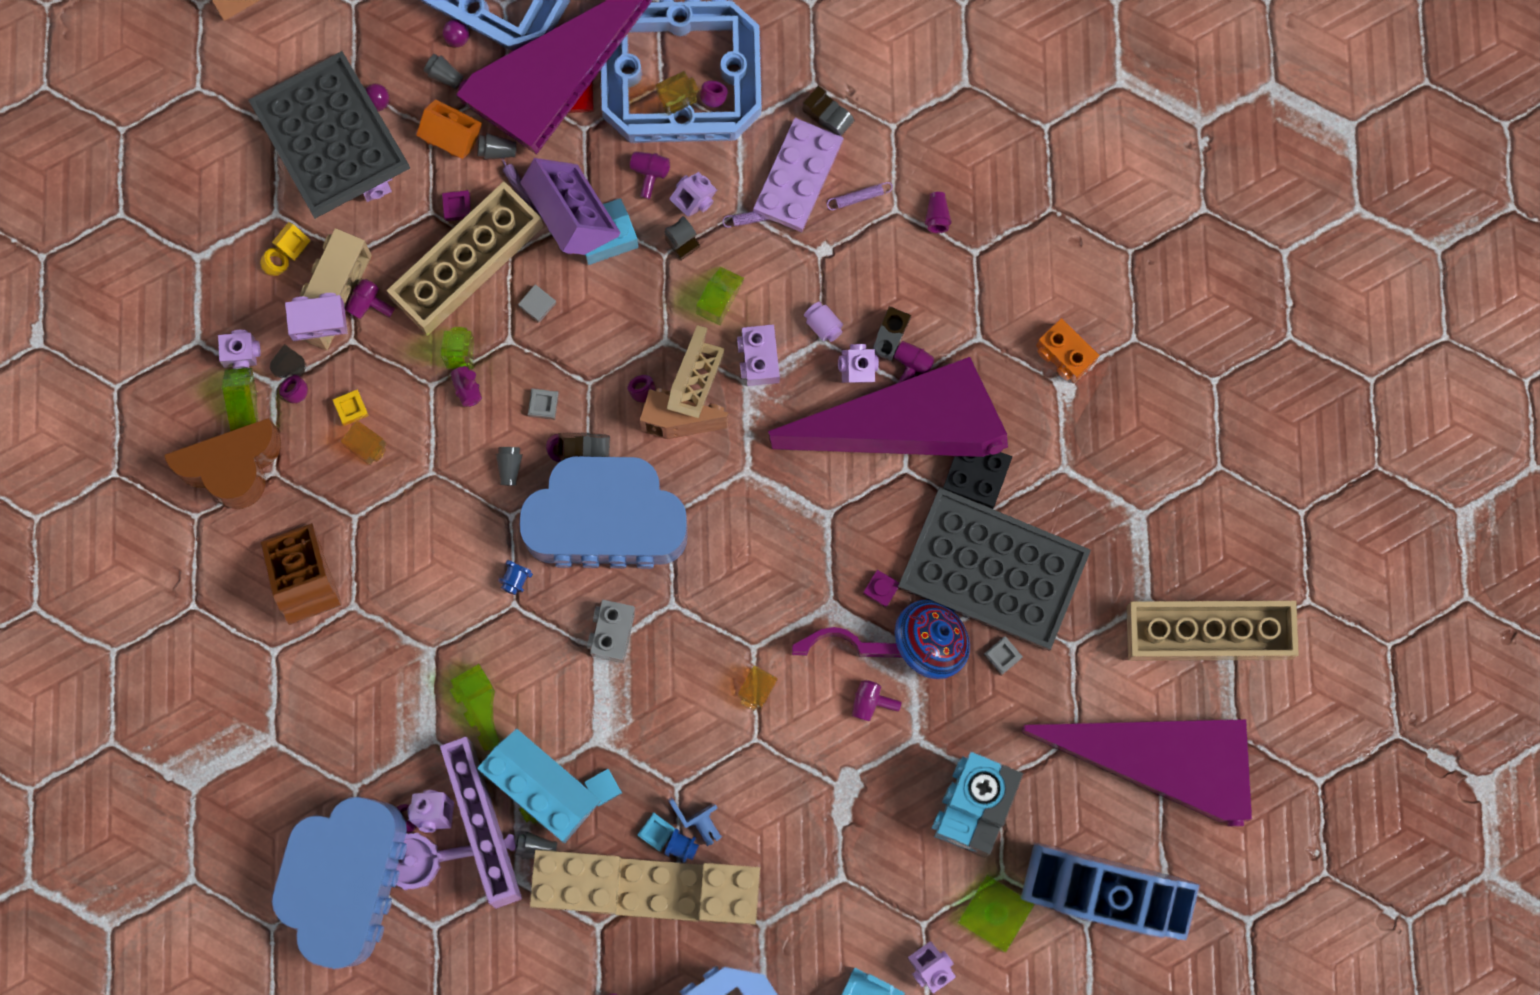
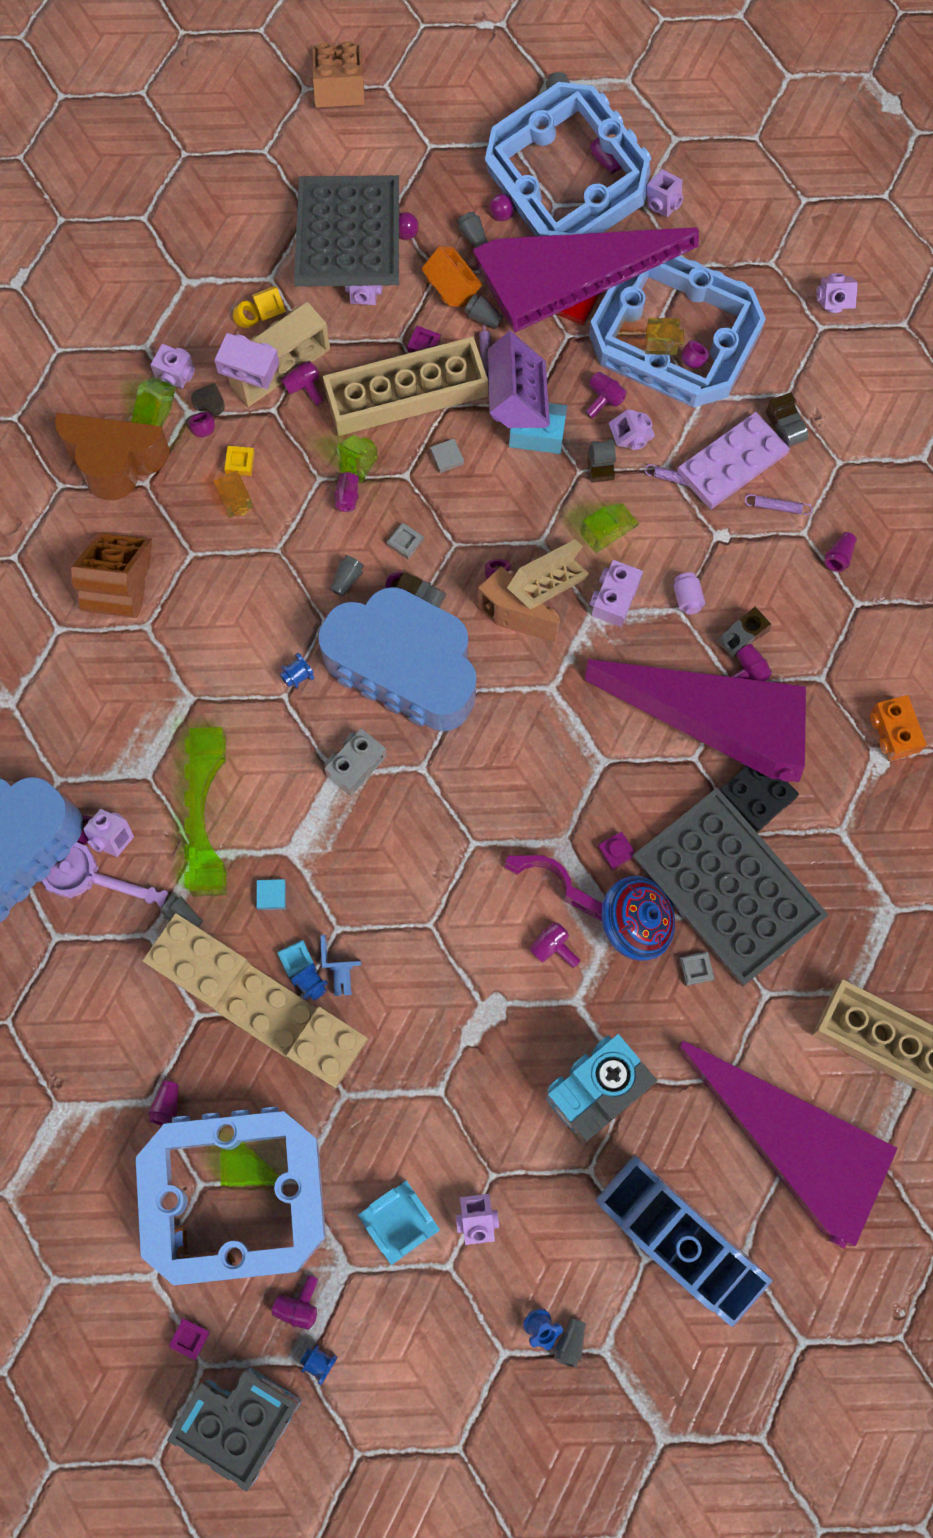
camera: 30 degrees right, 5 degrees down
lavender brick [440,737,522,908] -> none
medium azure slope [477,729,601,844] -> none
clear yellow brick [738,665,778,711] -> none
lavender brick [838,344,879,383] -> none
clear neon green tile [957,875,1034,953] -> none

